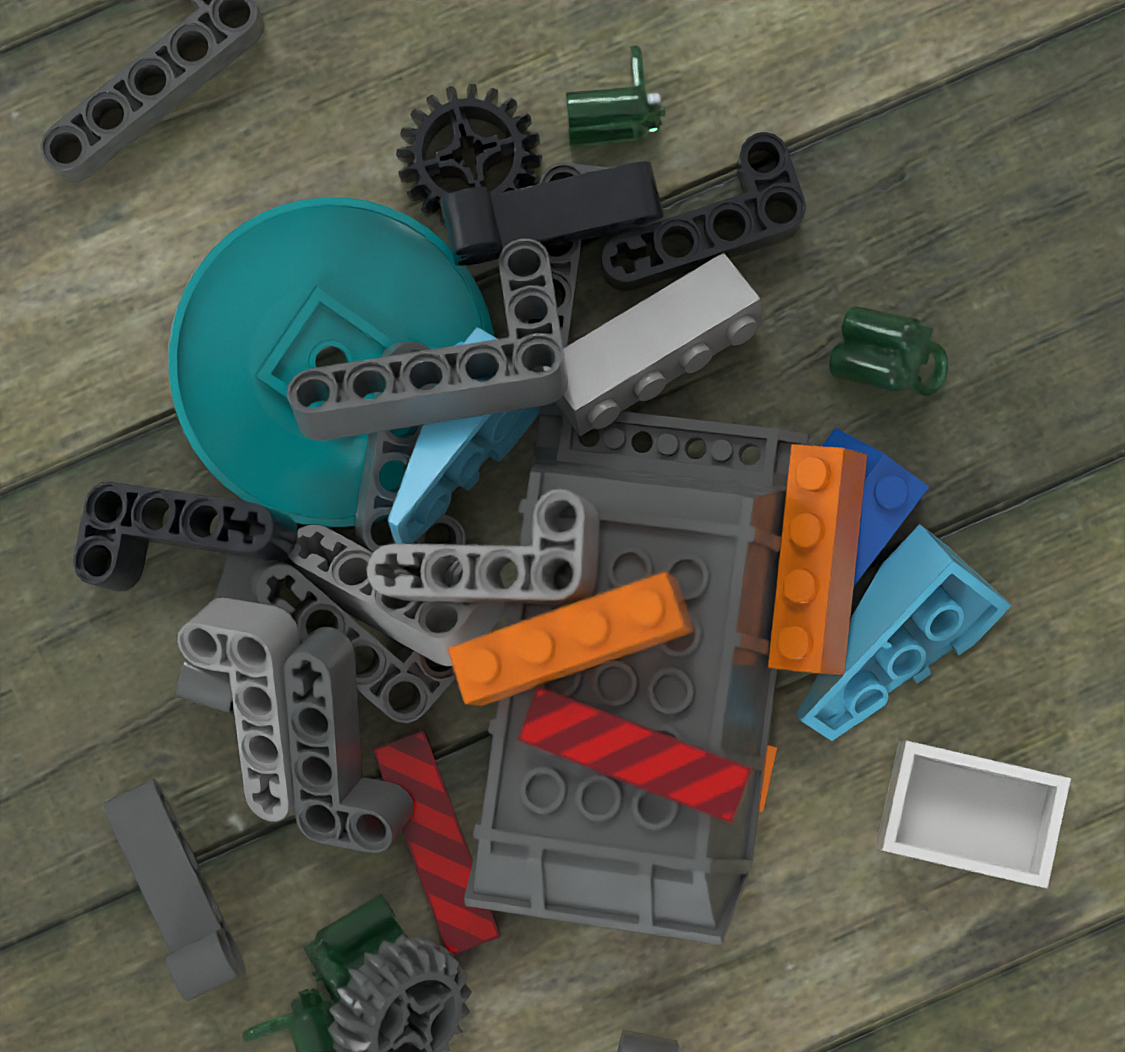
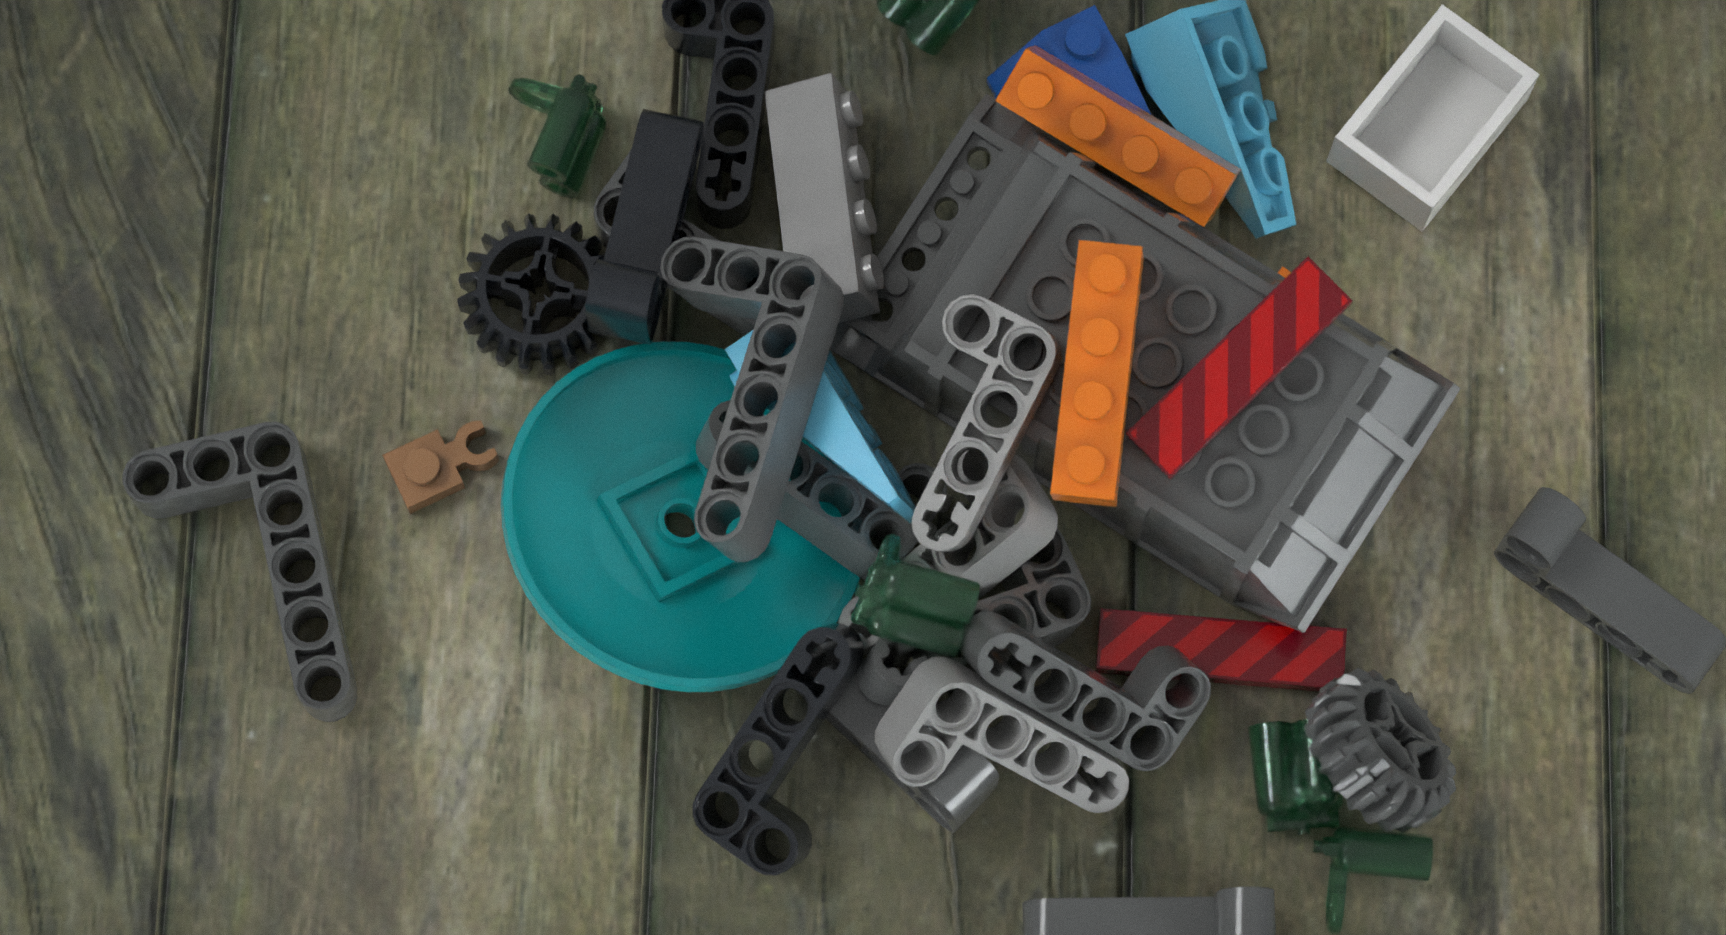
camera: 70 degrees left, 10 degrees down
none -> medium nougat plate [382,420,499,514]
none -> clear green piece [851,534,980,657]

